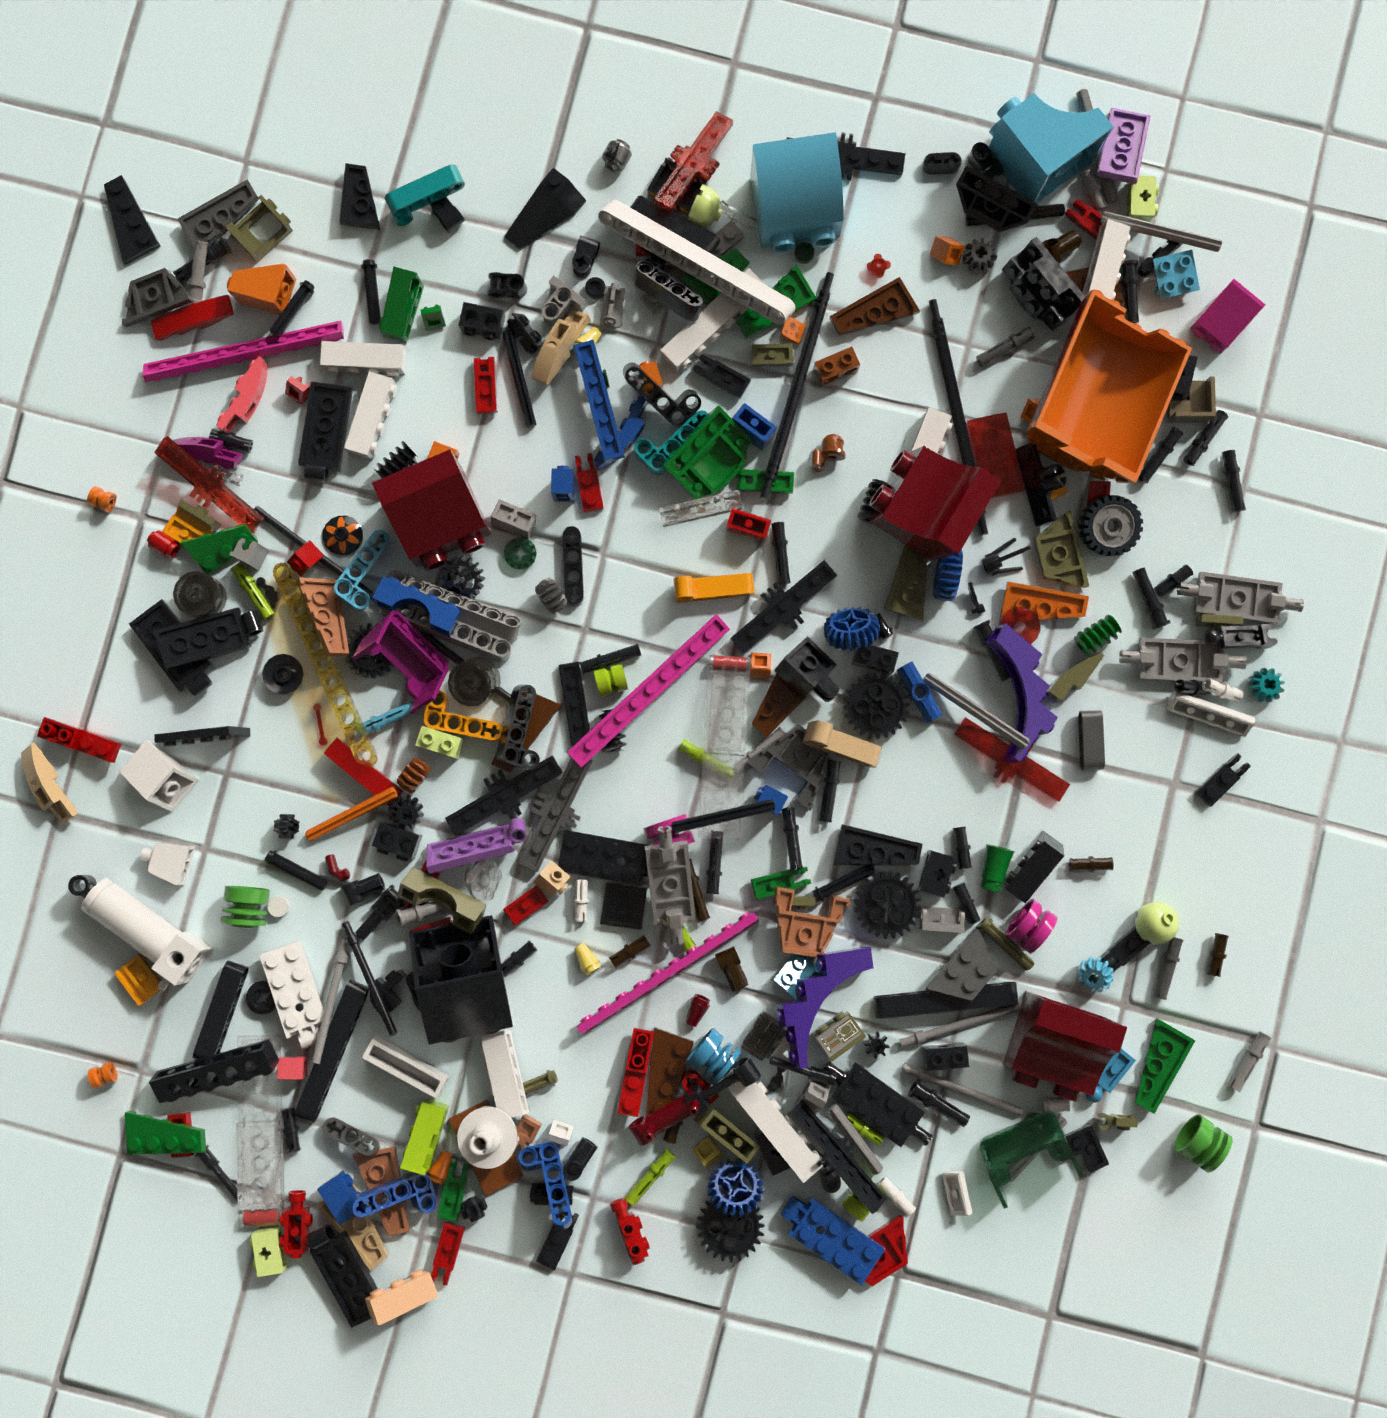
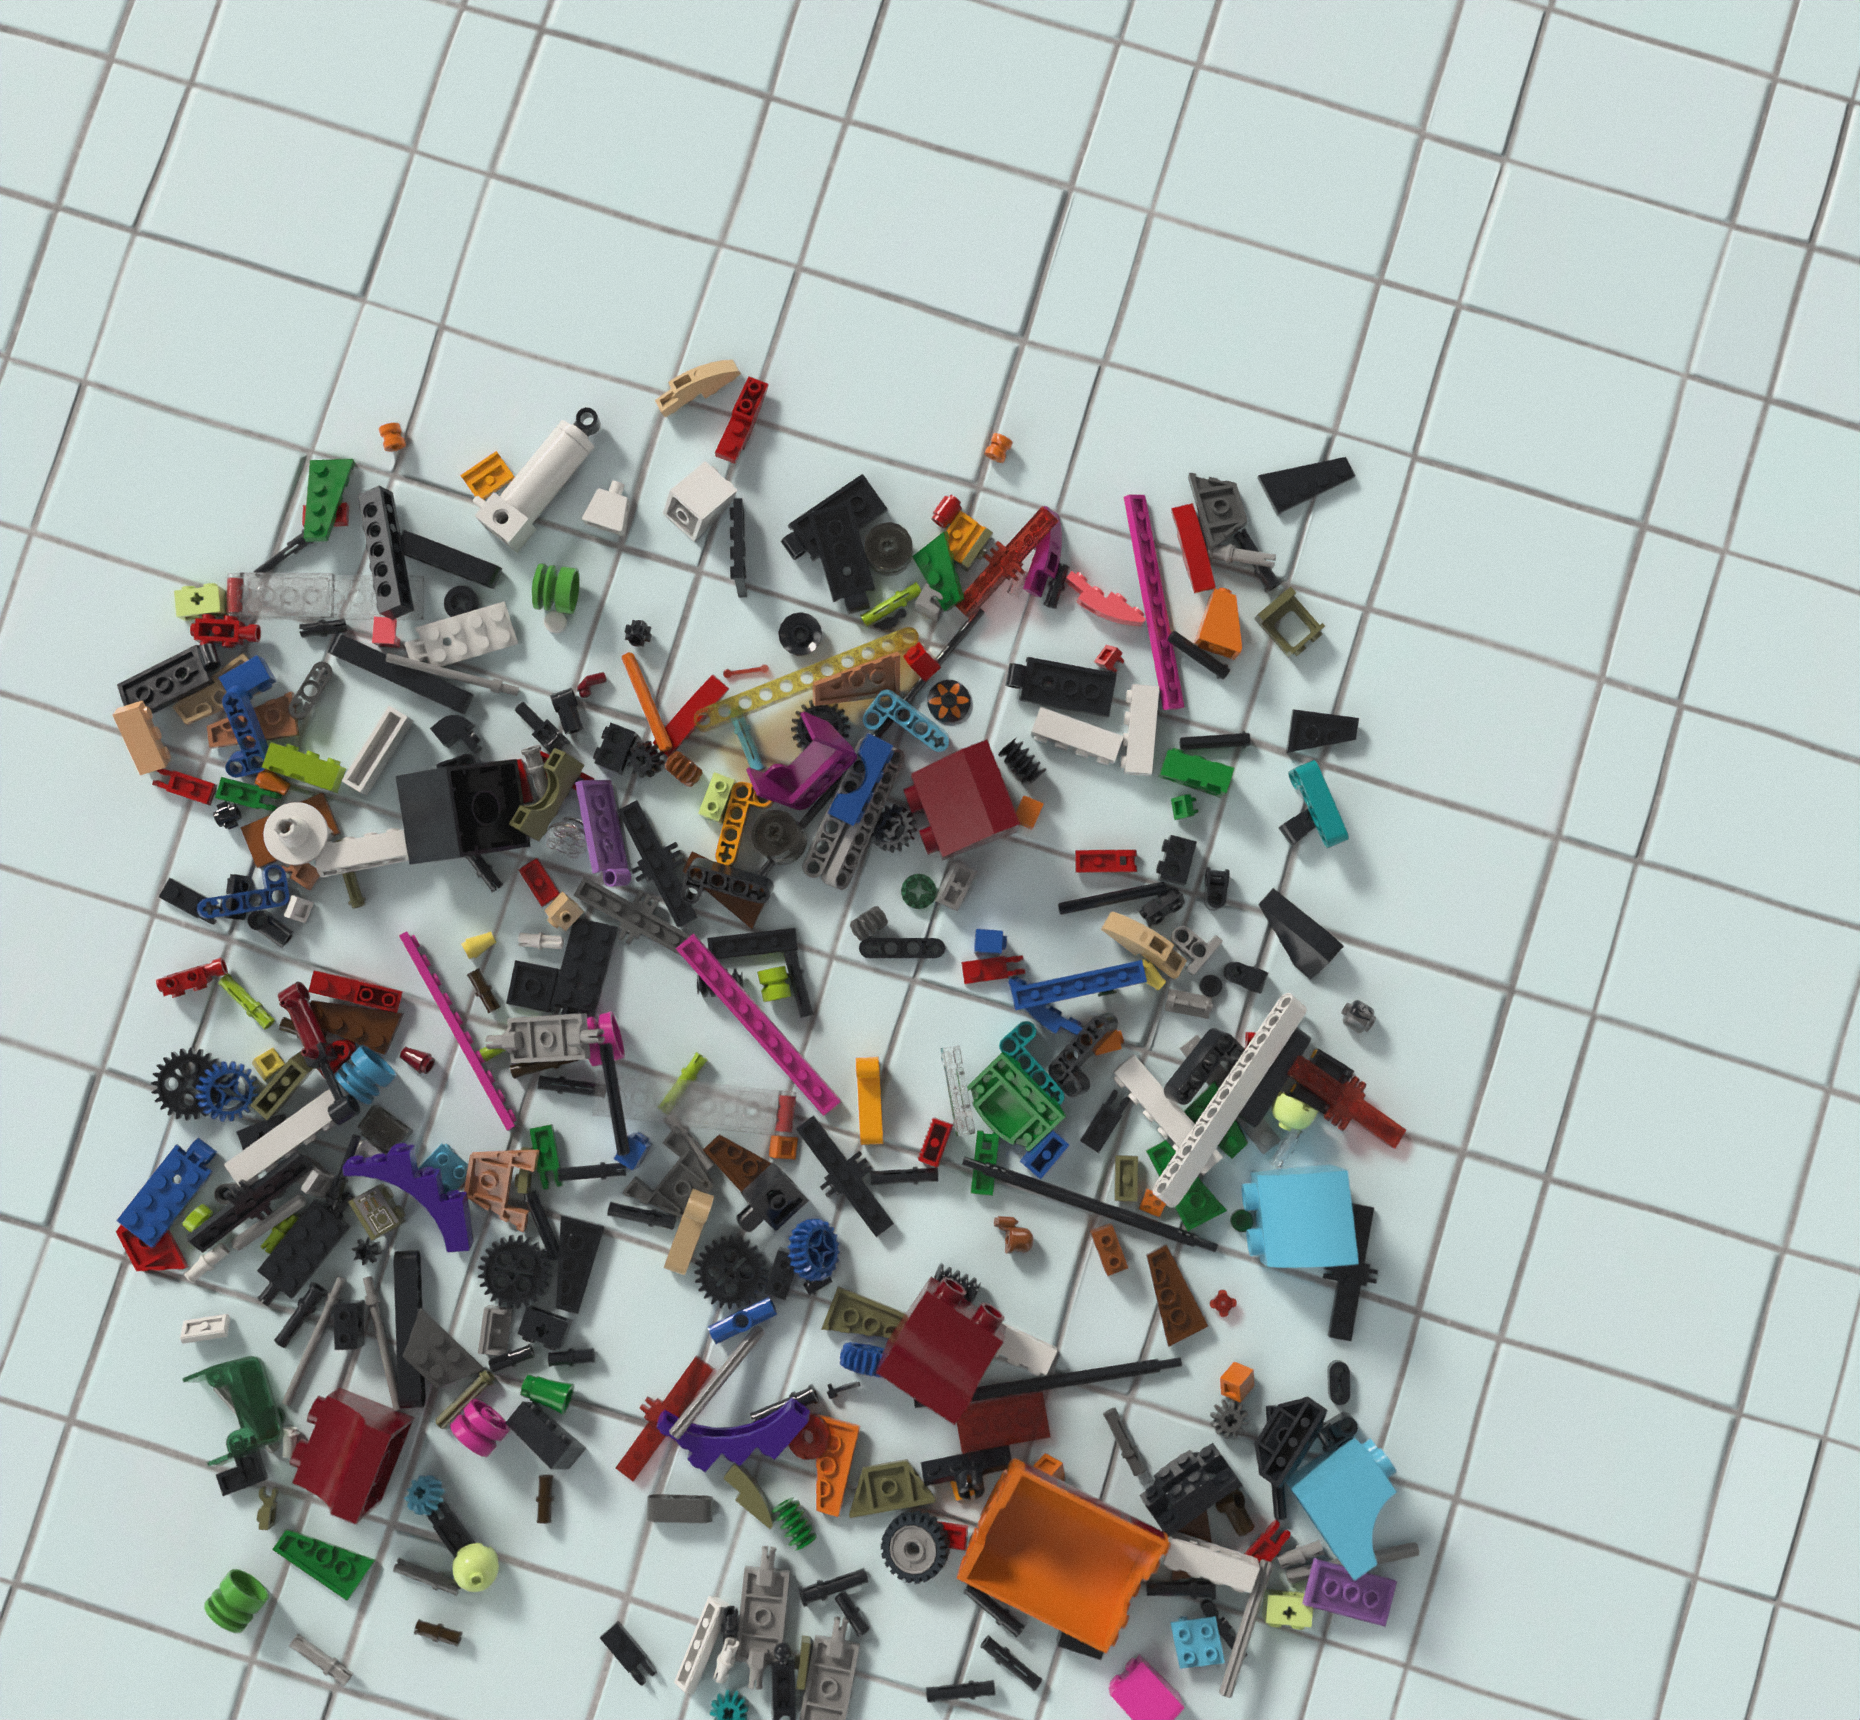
camera: 90 degrees right, 0 degrees up
dark grey wing [178,179,259,248] -> none
black axle [264,850,328,891] -> none
black bar [341,921,398,1037] -> none
dark brown piece [715,946,749,992] -> none
black piece [766,1067,786,1093] -> none
black plant [981,538,1031,576] -> none
dark azure plate [1086,1048,1136,1103] -> none
dark tan panel [1167,376,1216,423] -> none

